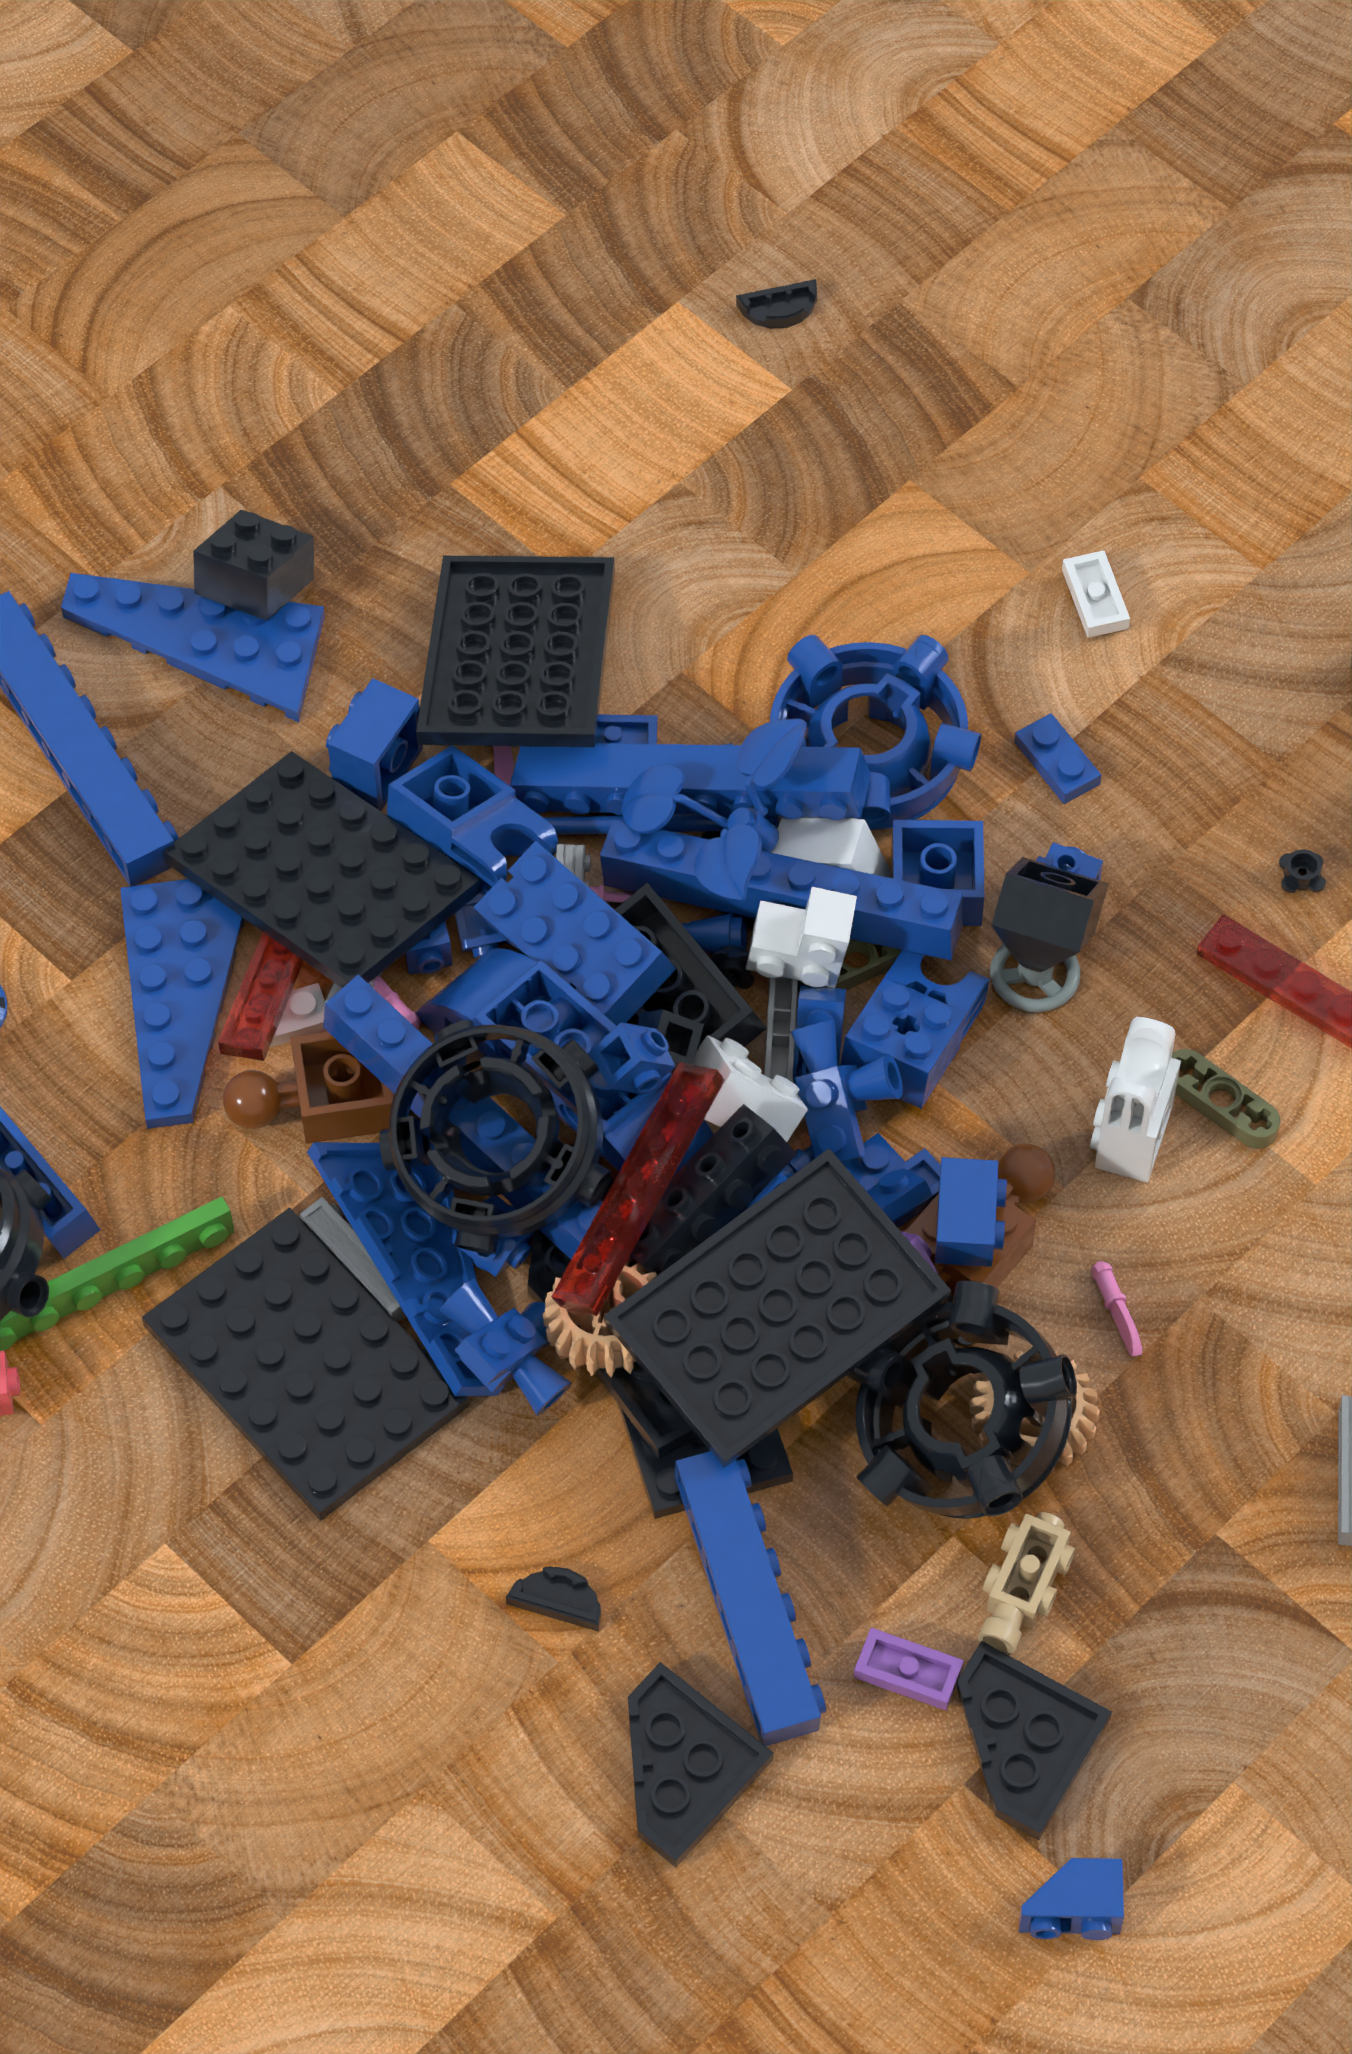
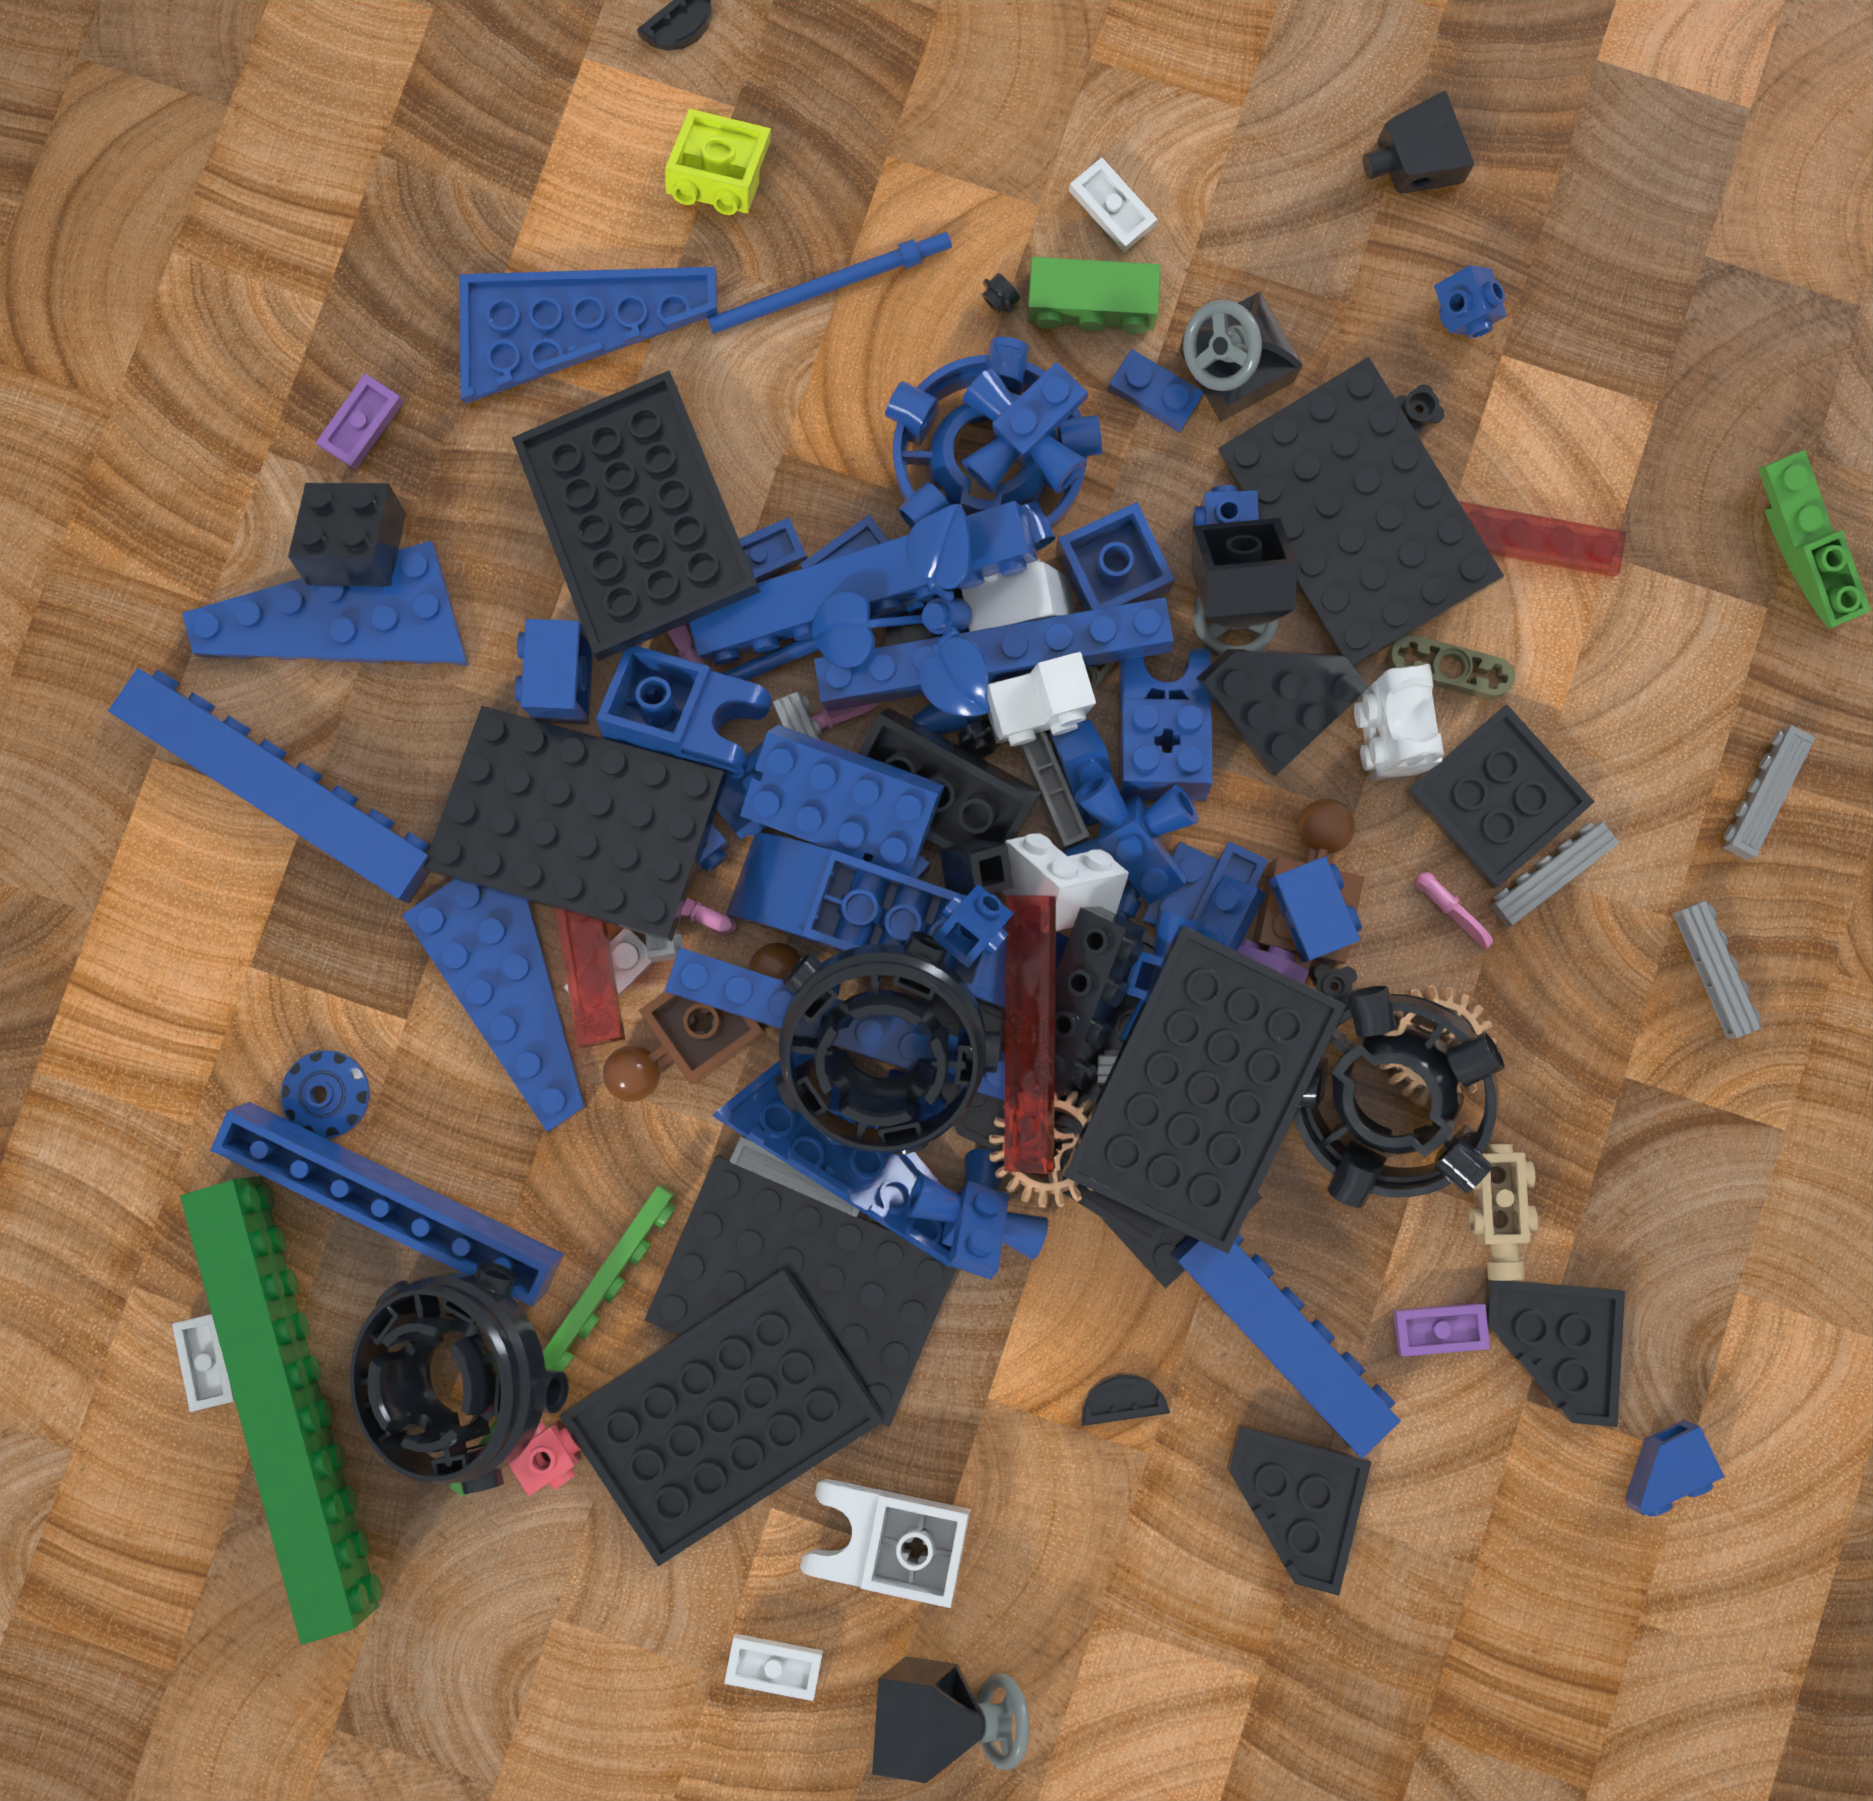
camera: 25 degrees left, 25 degrees up
none -> medium lavender plate [316,374,404,471]
none -> blue wing [459,267,718,404]
none -> black plate [559,1267,884,1566]
none -> neon yellow plate [665,108,771,215]
none -> blue bar [708,231,952,334]
none -> white plate [724,1633,823,1701]
none -> white brick [800,1479,971,1608]
none -> black piece [872,1656,1030,1783]
none -> blue brick [961,361,1088,494]
none -> black plate [982,273,1020,314]
none -> bright green brick [1027,257,1161,334]
none -> piece [1179,291,1303,422]
none -> black plate [1196,649,1368,776]
none -> black plate [1218,356,1504,667]
none -> black plate [1406,704,1595,889]
none -> light grey piece [1489,822,1620,927]

